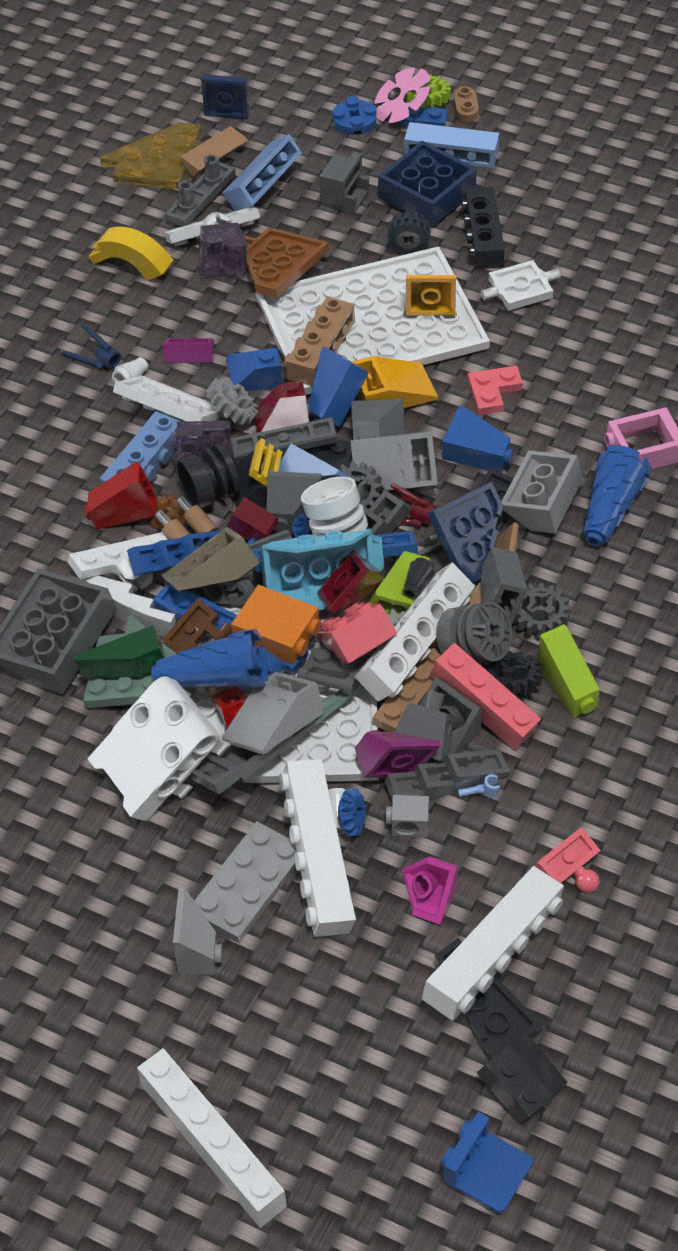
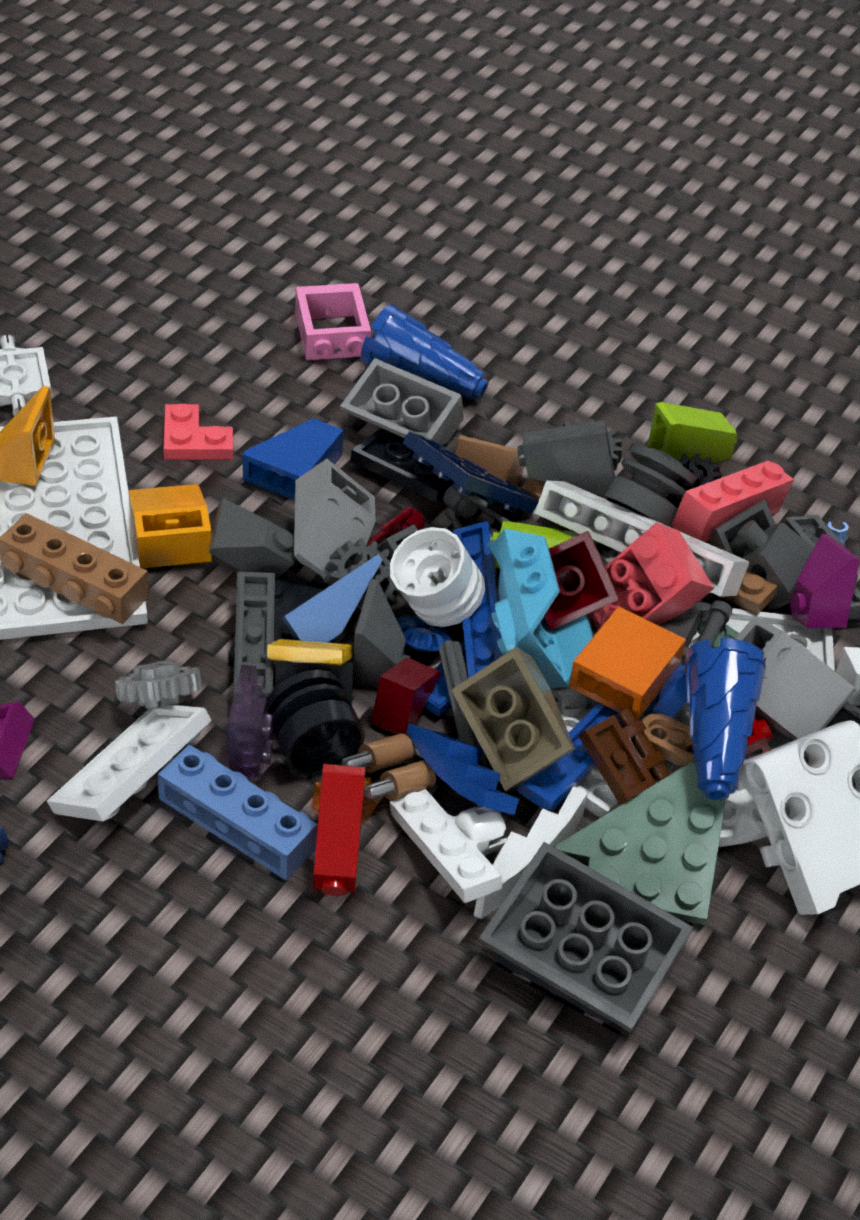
camera: 90 degrees left, 5 degrees down
dark green slope [73,625,166,678] -> none
white cone [112,357,148,383] -> none
blue slope [226,348,282,391] -> none
slope [255,382,309,433] -> none
blue slope [308,346,369,427] -> none
black cone [402,557,435,599] -> none

